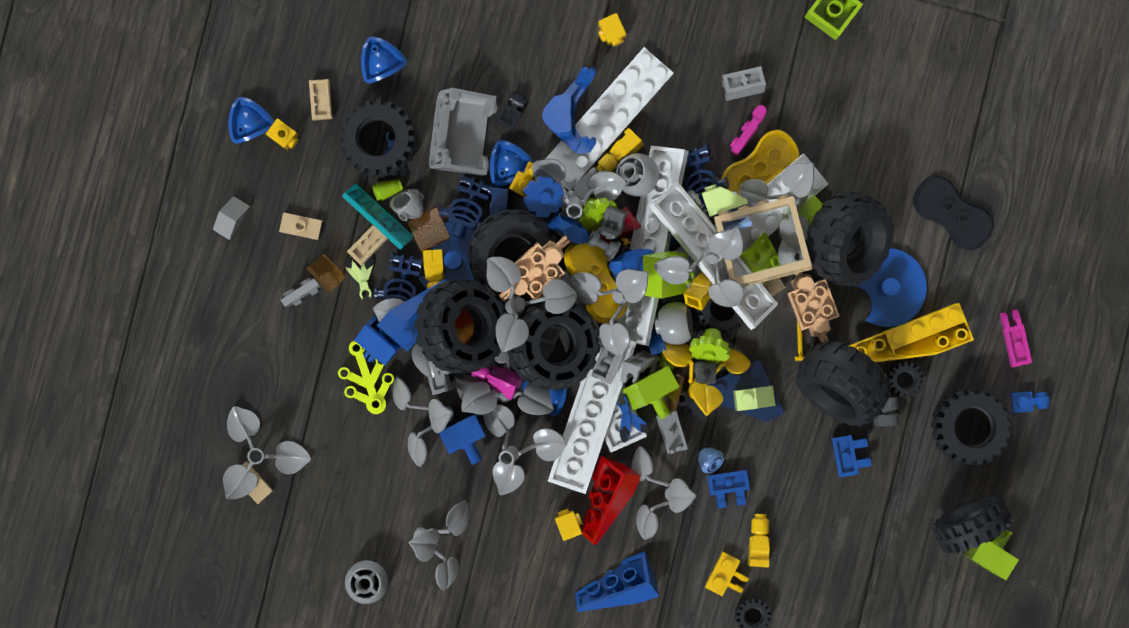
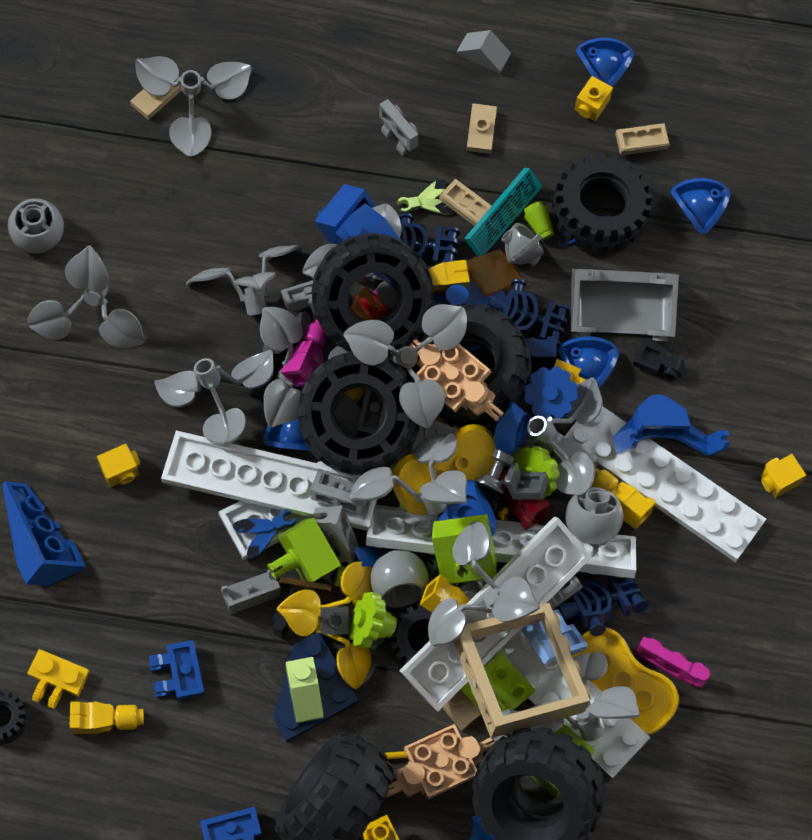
camera: 85 degrees right, 20 degrees down
clear orange piece [306,254,346,293] -> none
neon yellow plant [338,341,395,414] -> none
blue brick [439,414,487,465] -> none
red wedge [582,456,641,545] -> none
light grey plant [631,446,697,540] -> none
medium blue cone [698,447,724,473] -> none
yellowish green slope [702,184,748,216] -> none
light grey hinge [722,66,766,101] -> none

